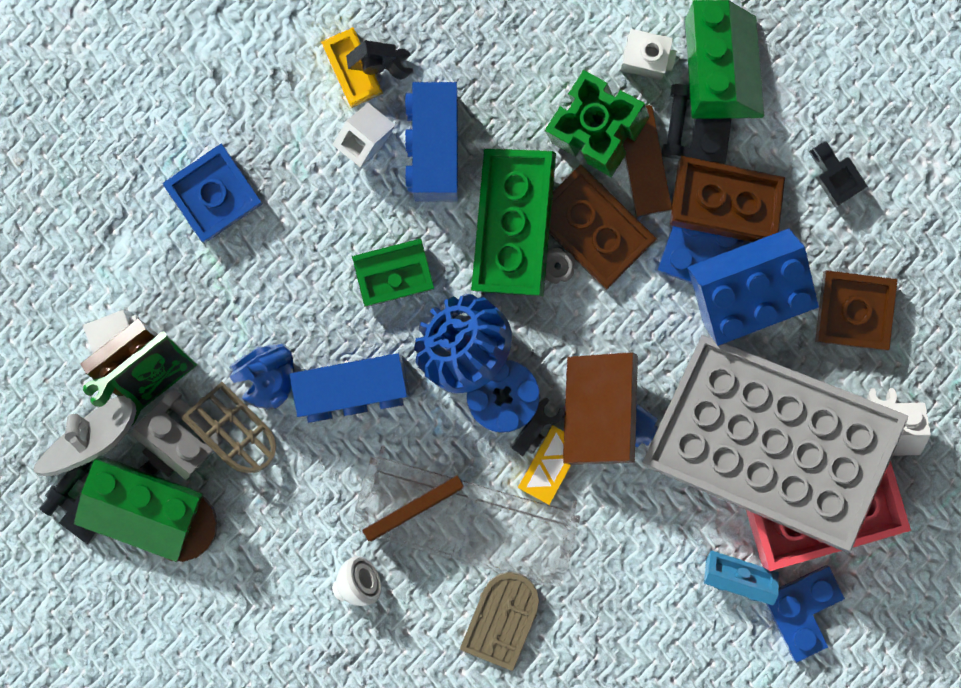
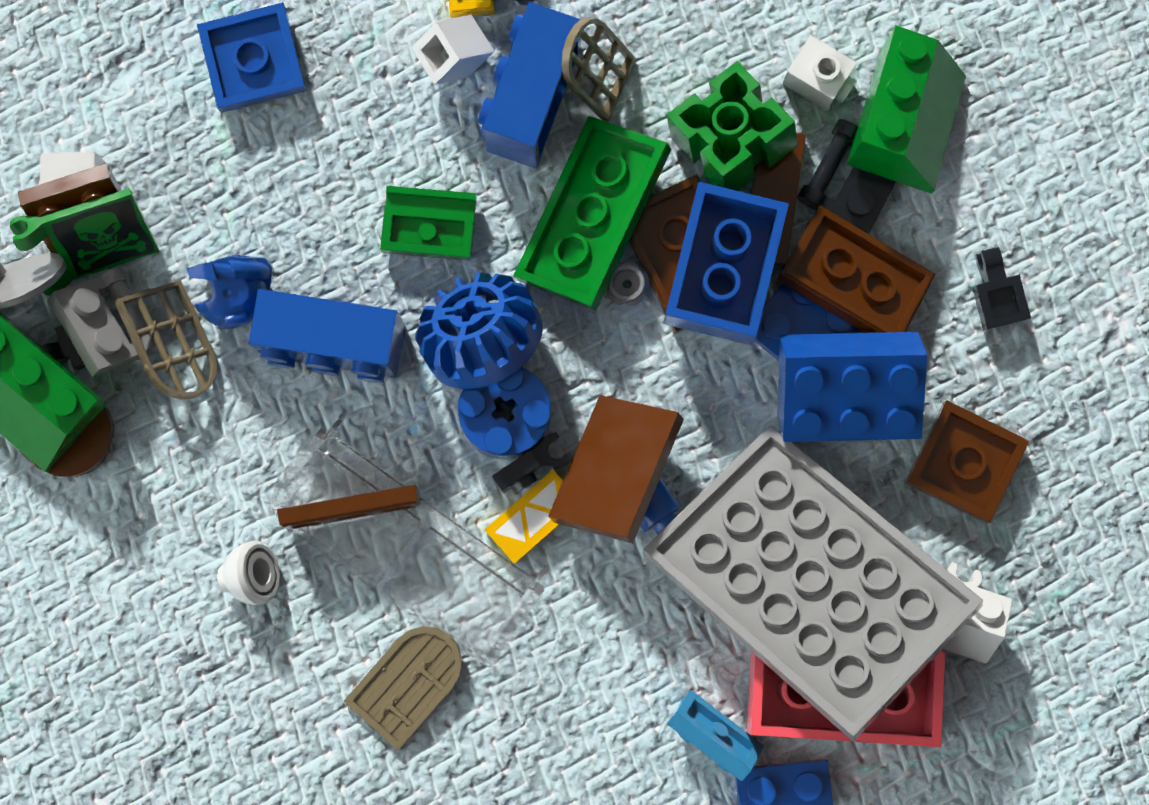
camera: 20 degrees right, 5 degrees down
none -> dark tan window [561,17,636,122]
none -> blue brick [663,182,789,346]

